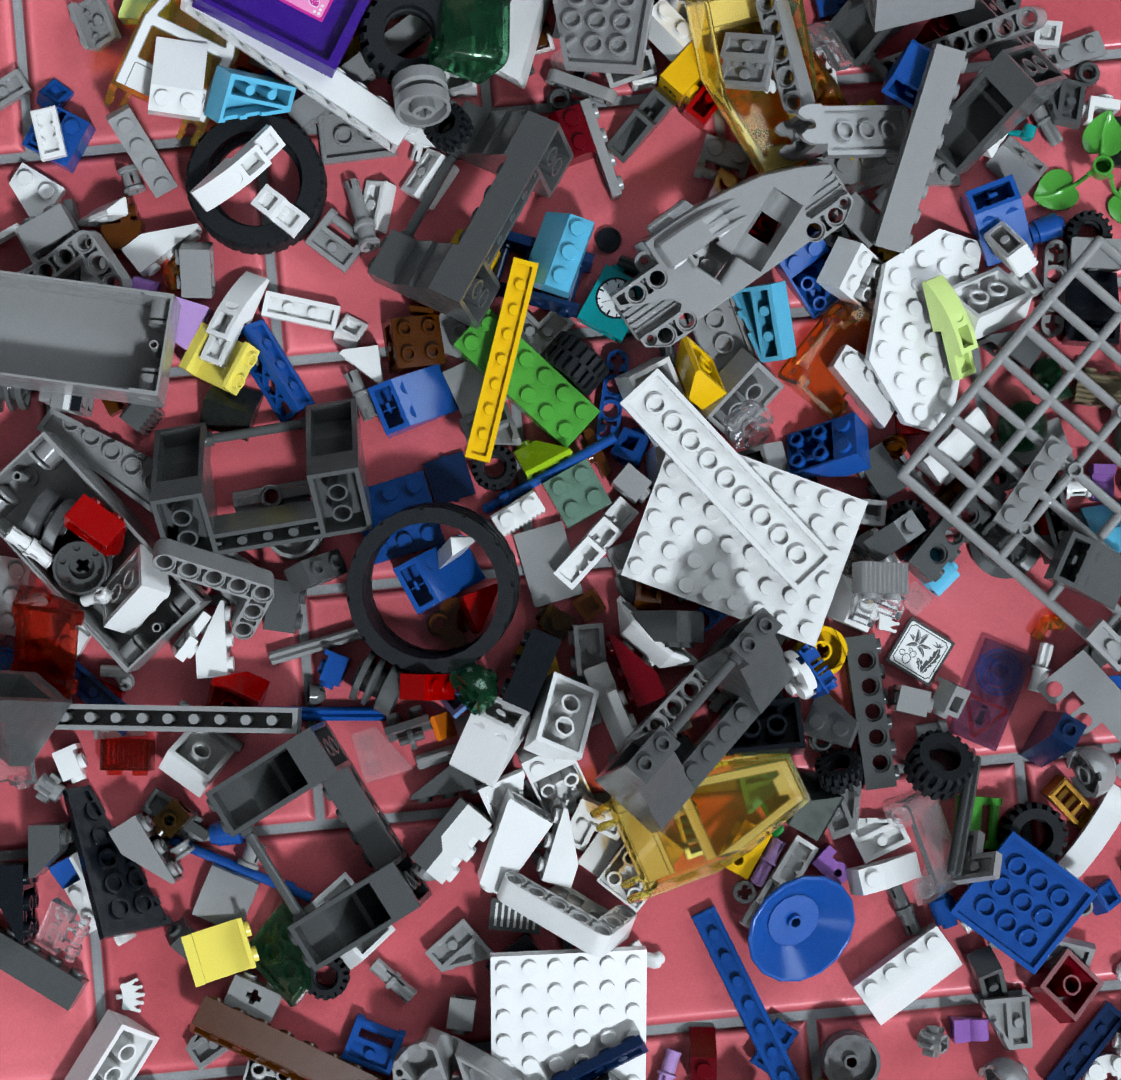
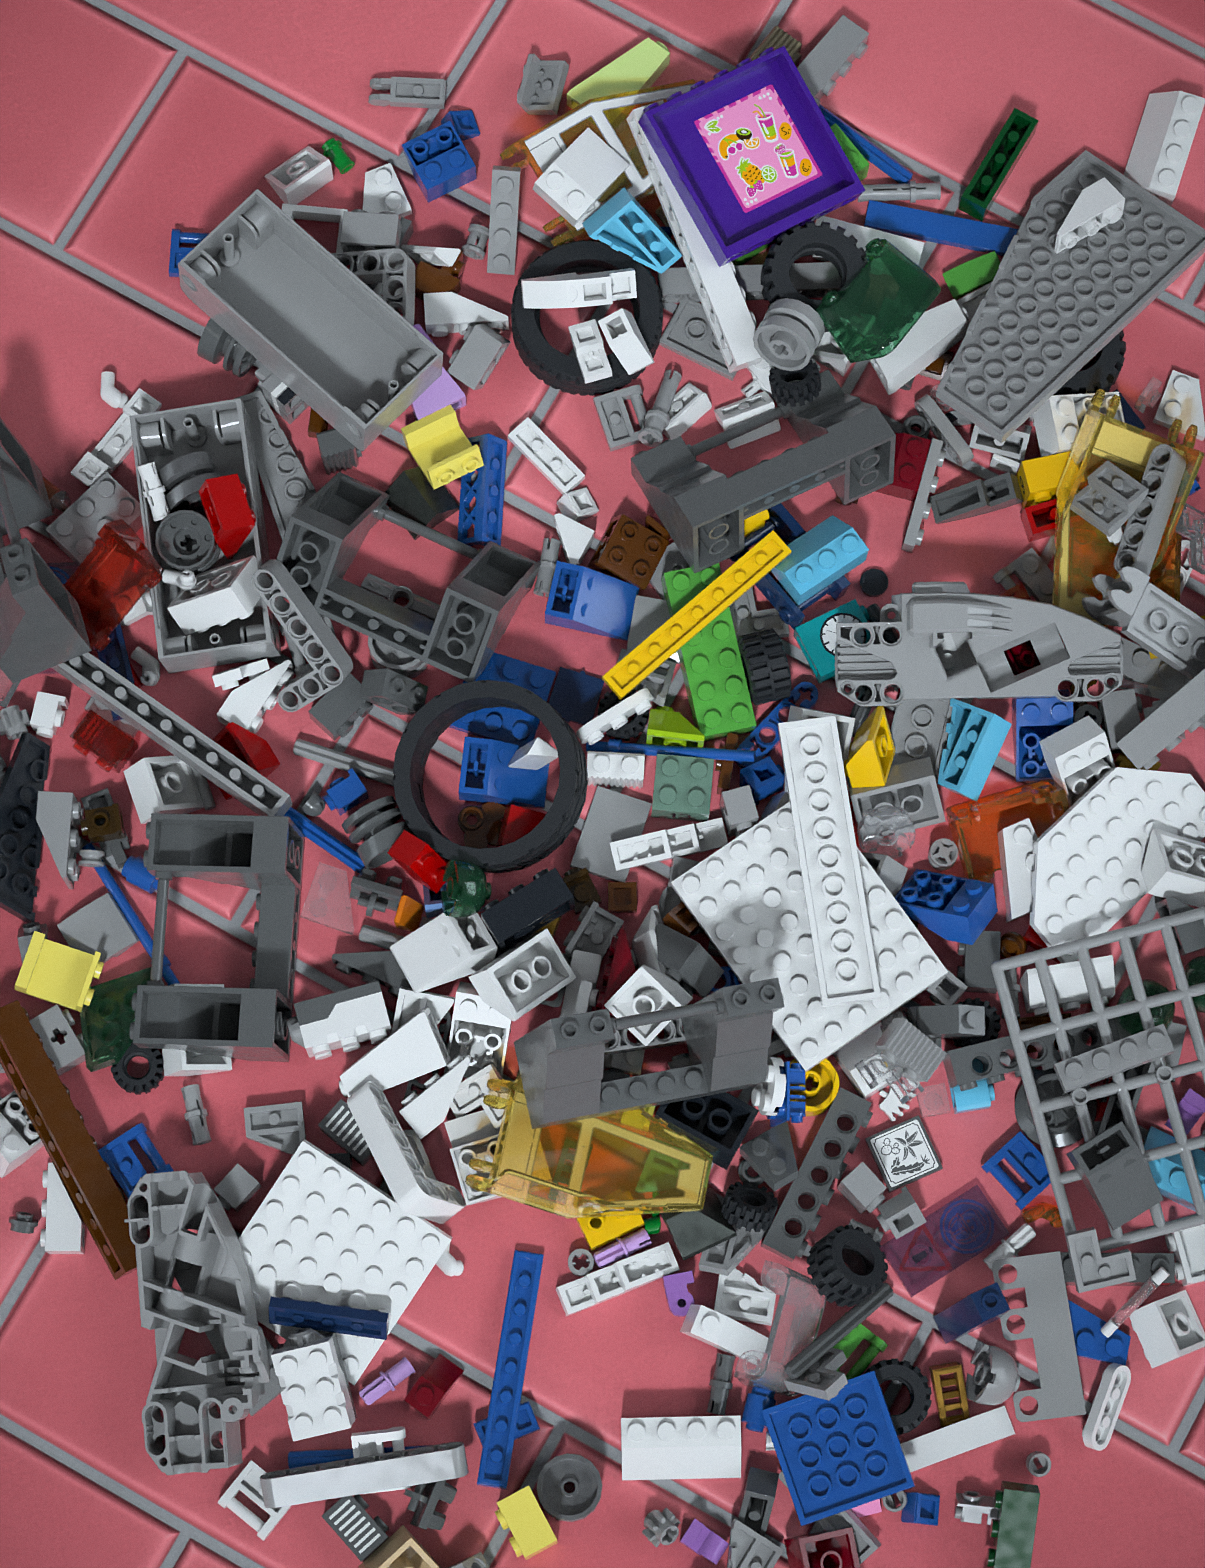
camera: 35 degrees right, 10 degrees down
white plate [30,105,68,162] -> none
clear orange arm [162,257,180,294] -> none
white slope [199,271,269,369] -> none
light grey bush [237,840,268,871] -> none
blue dish [747,876,855,981] -> none
yellowish green slope [922,275,978,380] -> none
white bush [1063,476,1092,500] -> none
none -> white plate [576,688,654,745]
none -> white slope [598,308,654,375]
none -> white slope [604,965,693,1046]
none -> light grey wheel [928,838,958,871]
none -> blue plate [981,1131,1051,1210]

